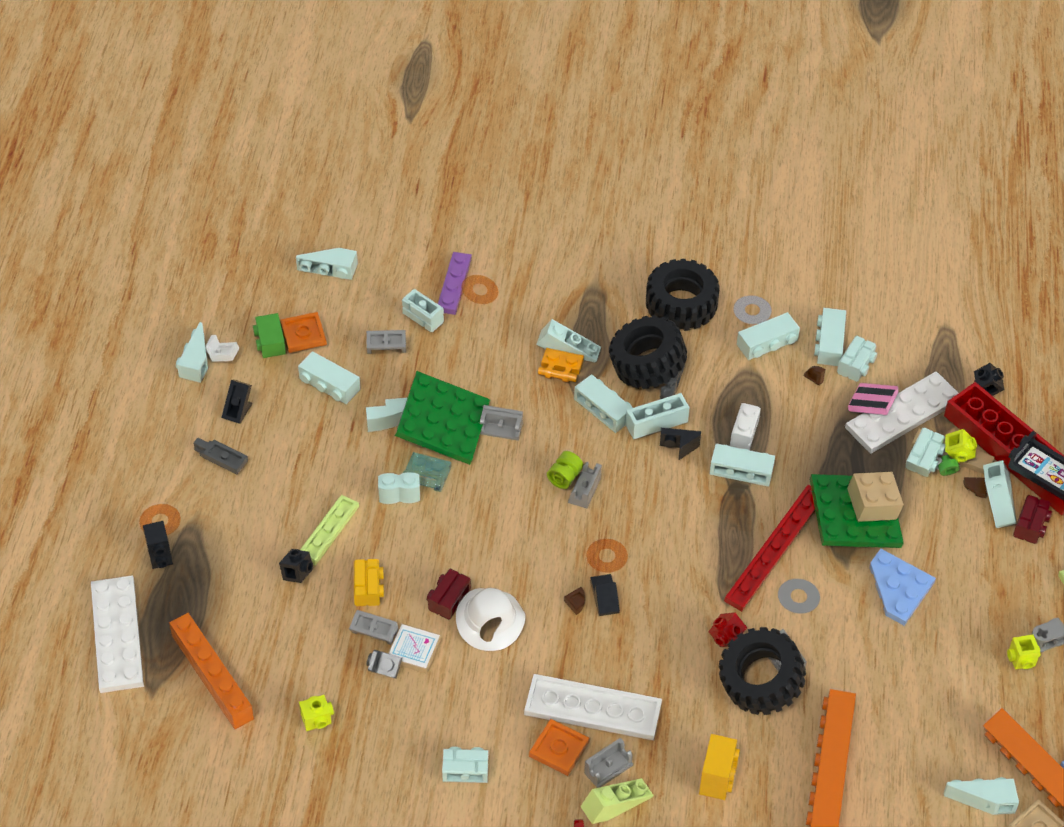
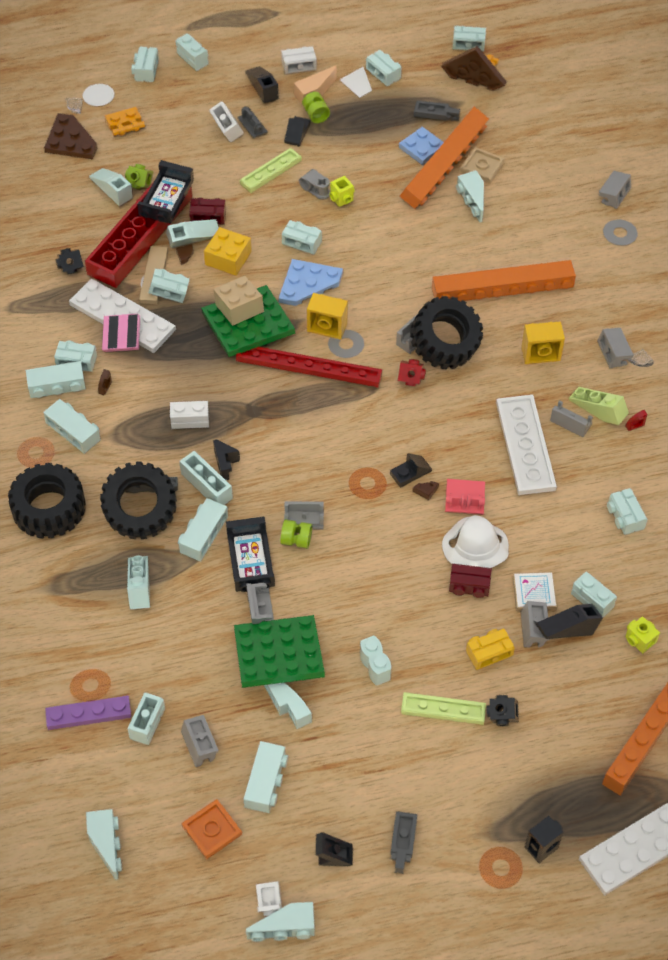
camera: 110 degrees left, 5 degrees up
bright green brick [253,313,286,358] -> none
bracket [367,650,402,679] -> none
clear light blue plate [403,452,452,492] -> none
orange plate [529,719,589,776] -> none
light orange plate [538,348,584,383] -> none
light aqua brick [710,444,775,487] -> none
bright green tile [938,455,960,476] -> none
neon yellow brick [945,429,977,463] -> none
none -> yellow brick [204,227,252,276]
none -> panel [226,516,275,592]
none -> light aqua brick [282,220,322,255]
none -> yellow brick [307,293,348,340]
none -> coral hinge [445,479,485,515]
none -> black slope [536,604,603,639]
none -> light aqua brick [571,571,617,617]

